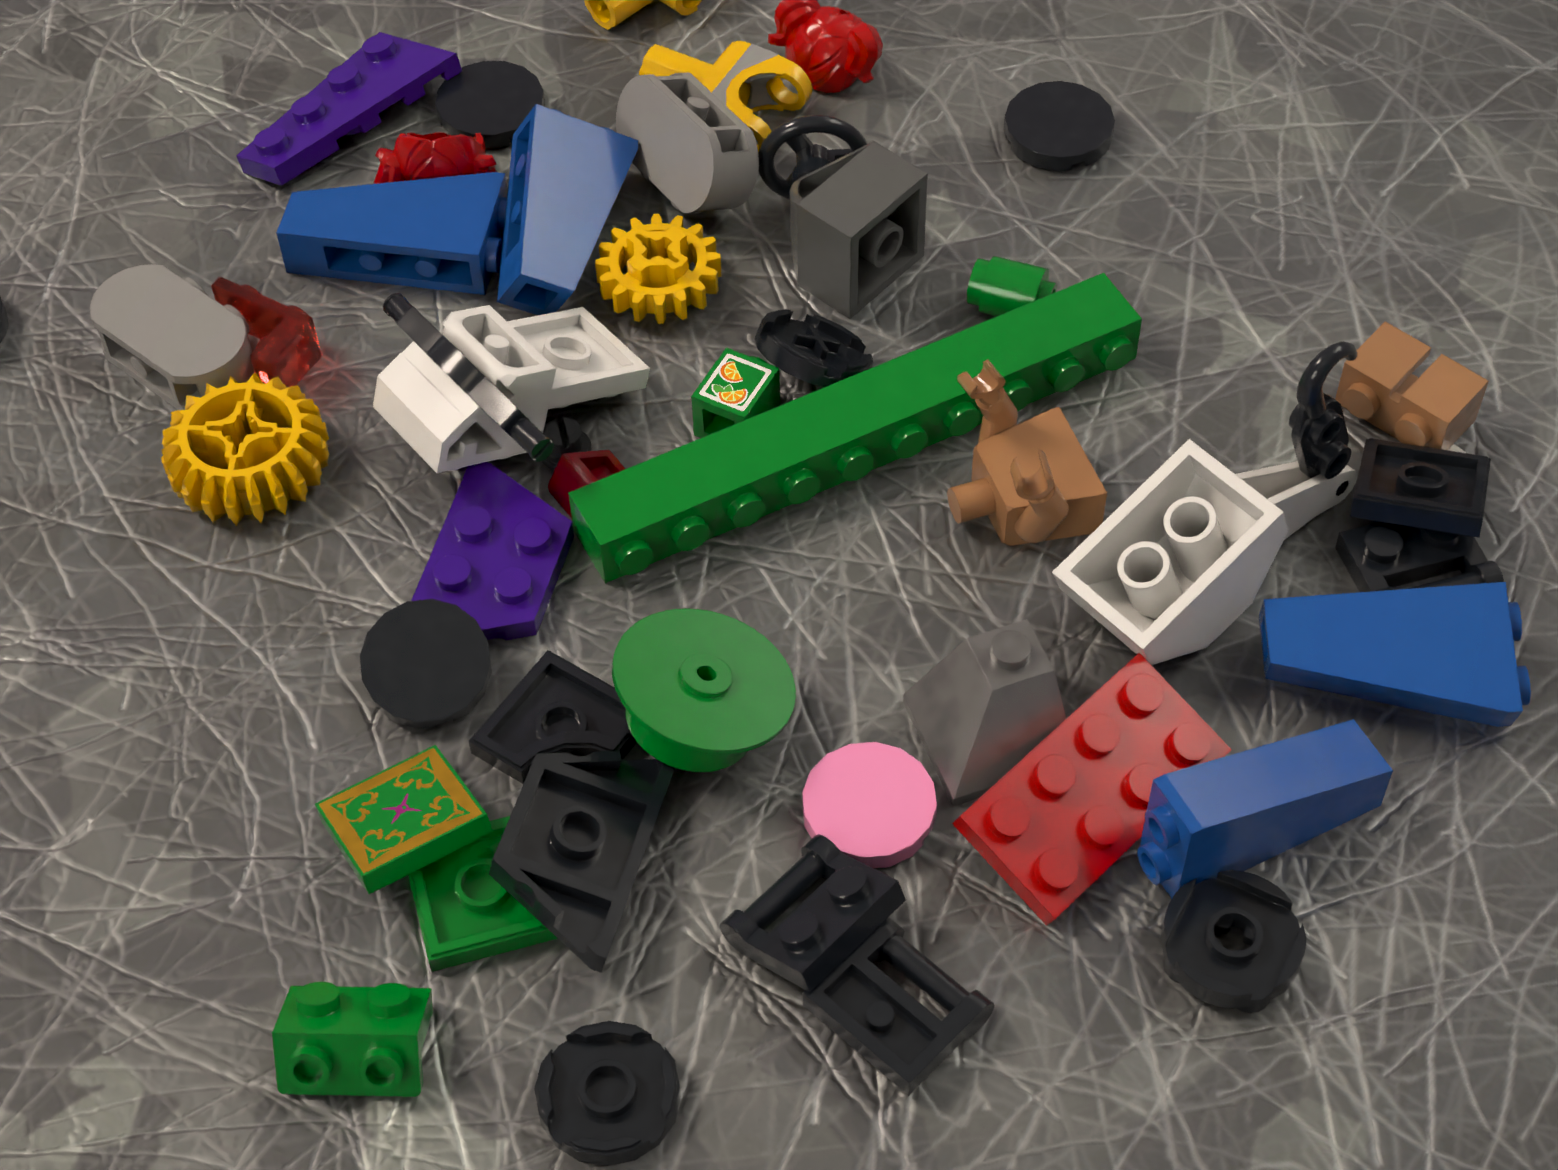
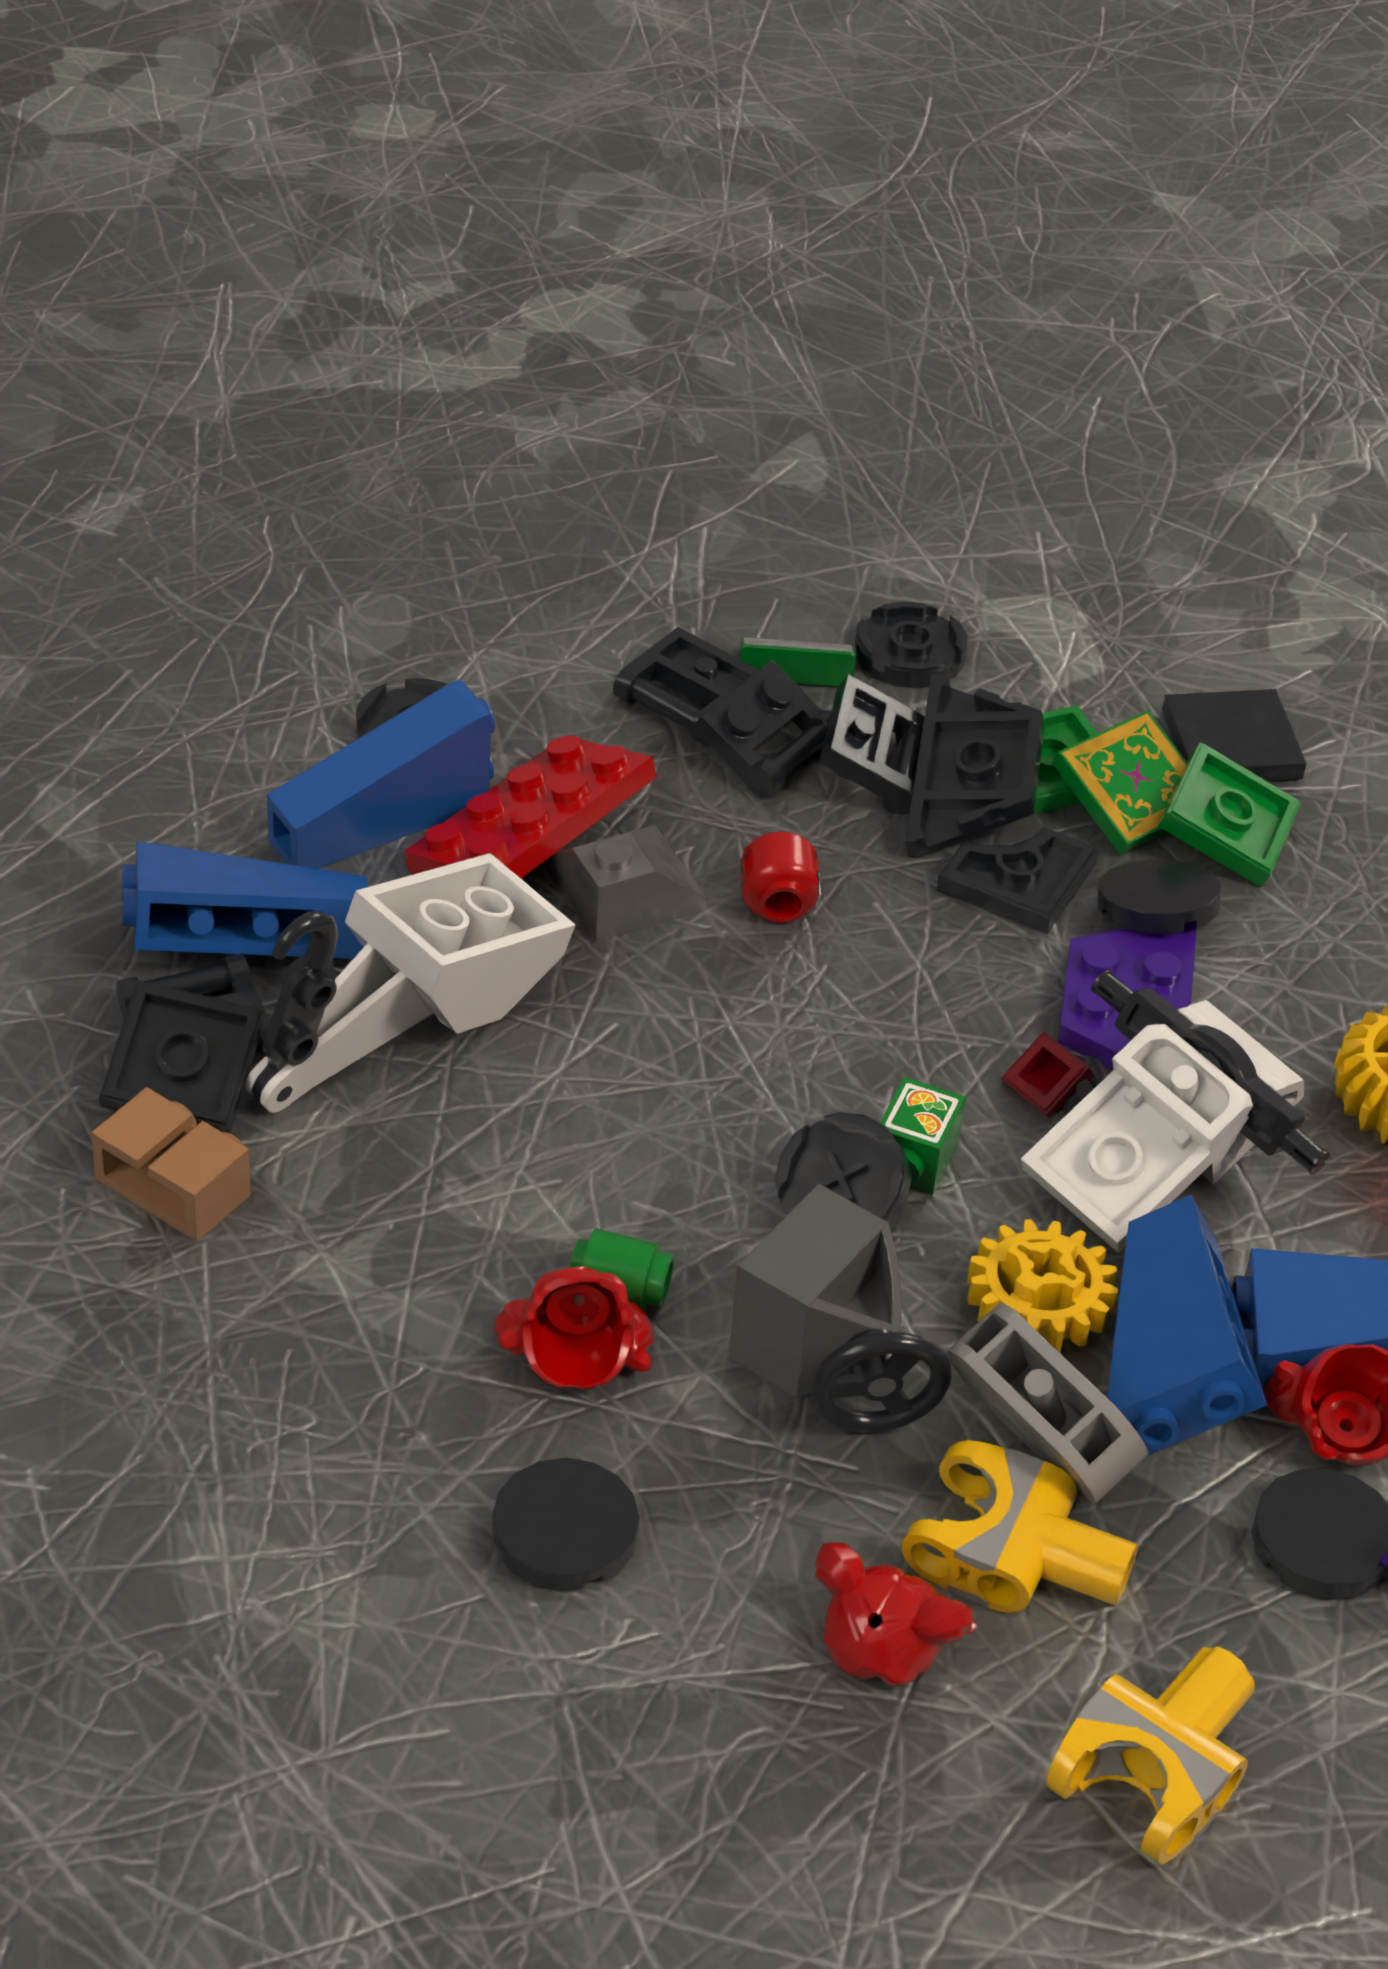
camera: 170 degrees right, 10 degrees down
green bracket [272,982,433,1097] -> none
green brick [569,273,1142,583] -> none
green piece [612,608,796,772] -> none
bright pink tile [802,742,937,868] -> none
medium nougat torso [947,359,1107,546] -> none
none -> red hair [493,1266,654,1389]
none -> green slope [739,637,856,687]
none -> red head [739,831,822,923]
none -> black plate [819,674,925,815]
none -> green tile [1157,742,1301,887]
none -> black tile [1162,689,1307,781]

